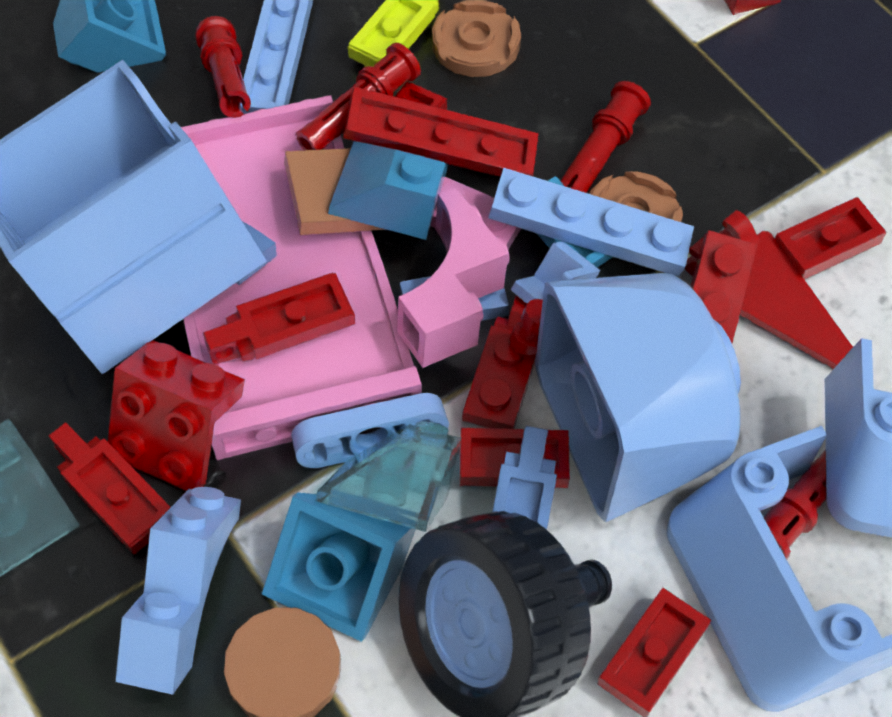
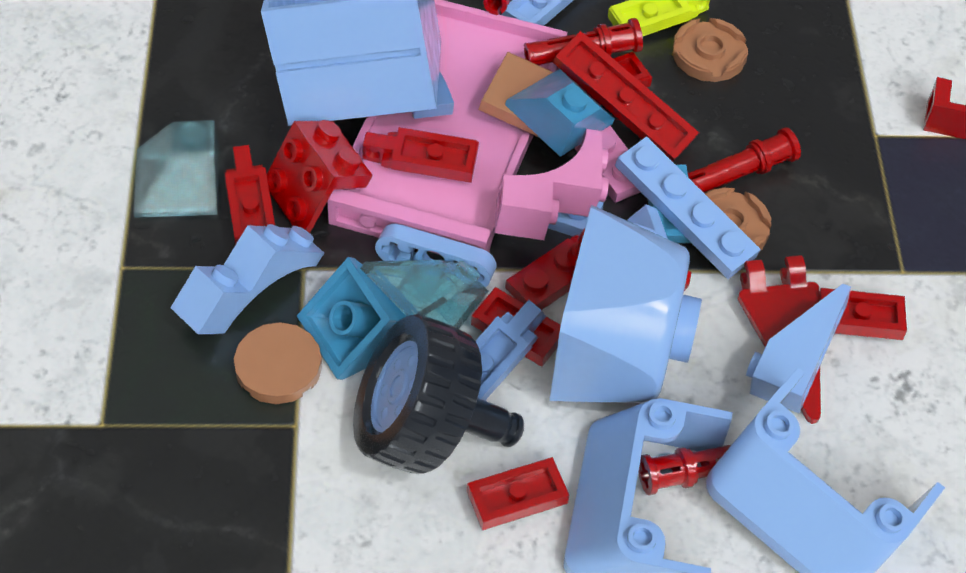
camera: 30 degrees right, 5 degrees down
red plate [691,230,758,344] -> none
none -> light blue slope [746,284,851,413]

